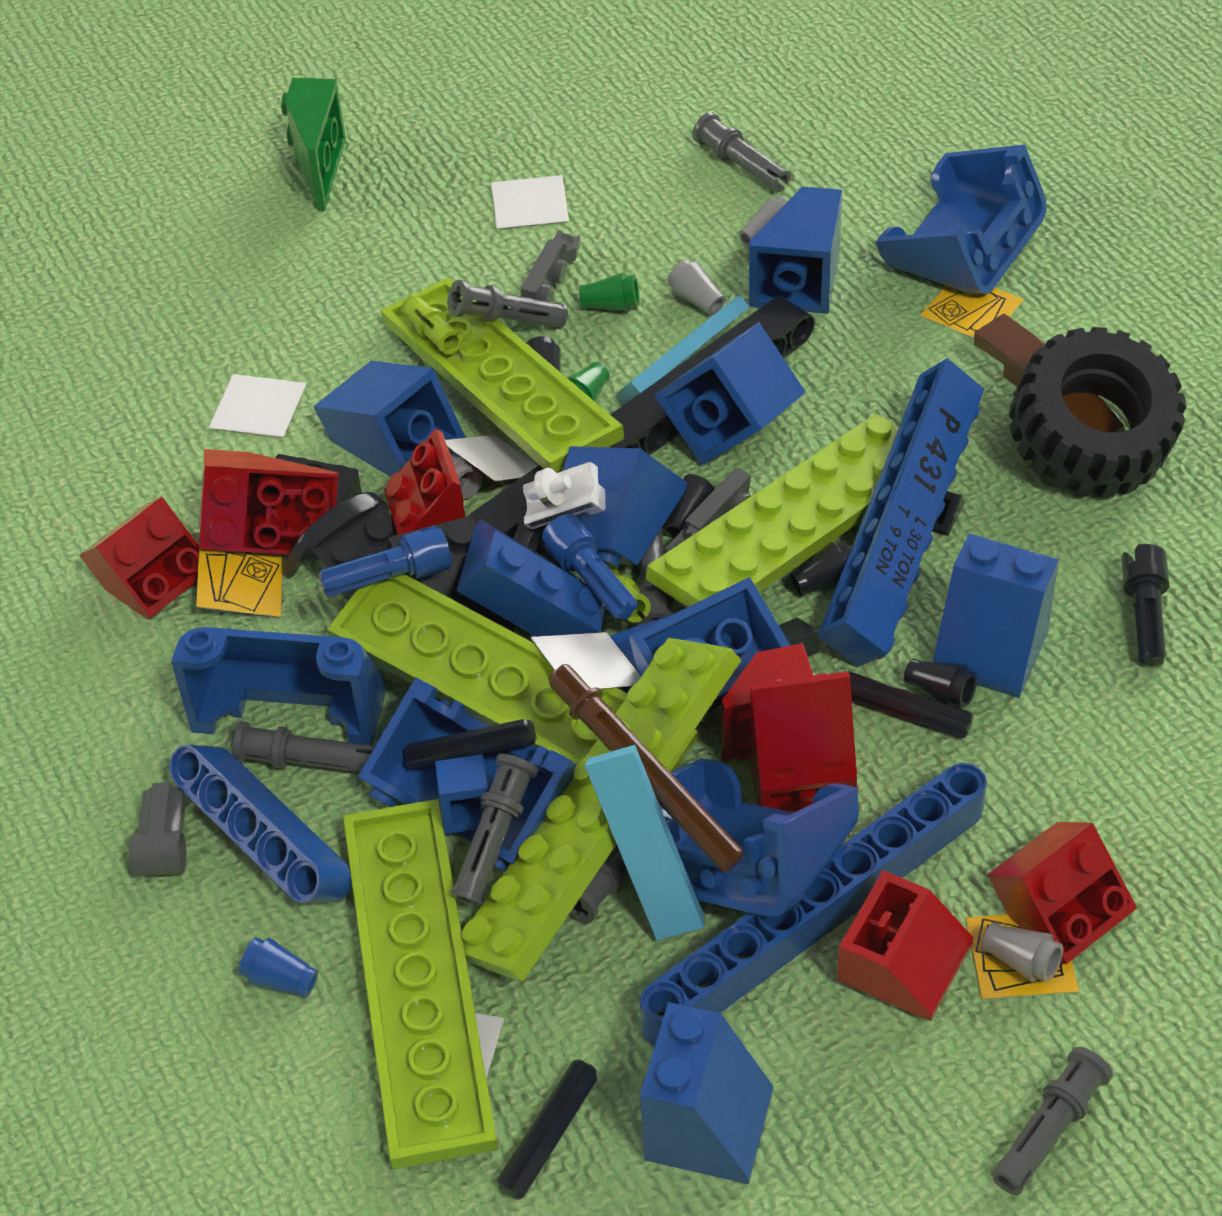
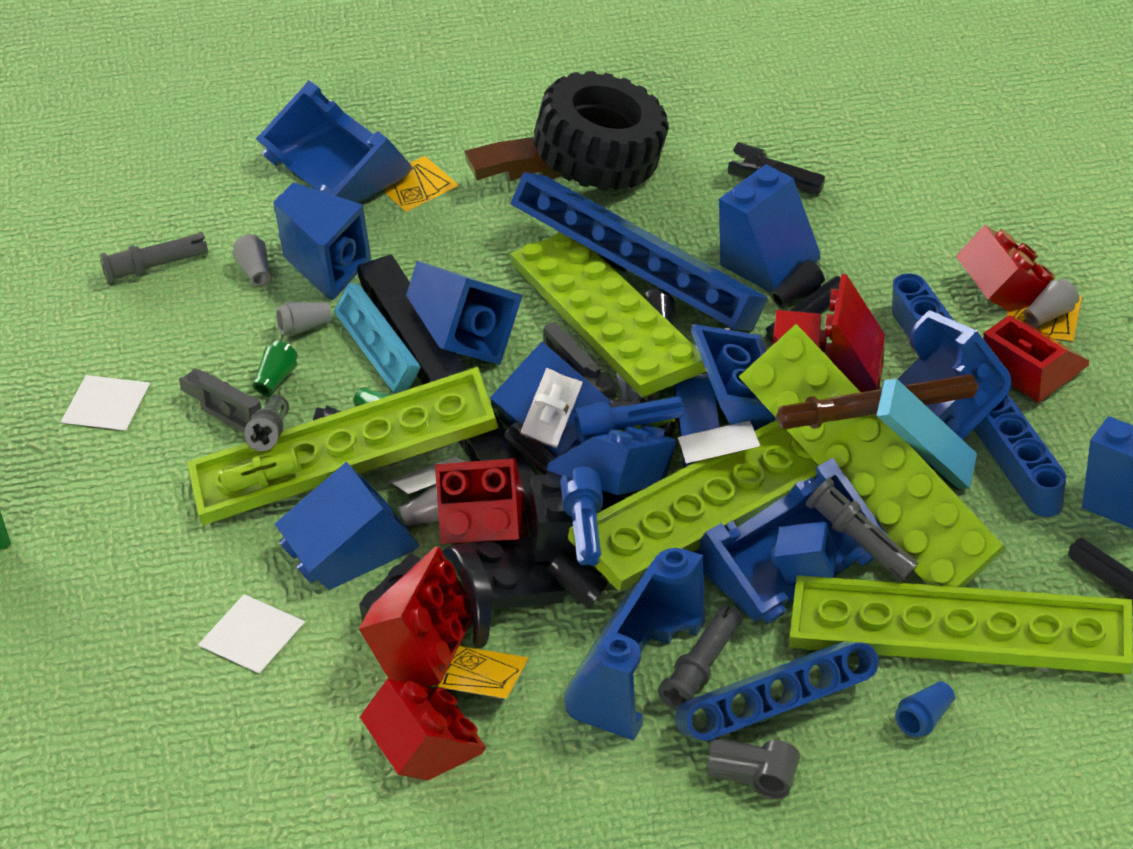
camera: 70 degrees left, 5 degrees down
black axle [404,719,537,770] -> none

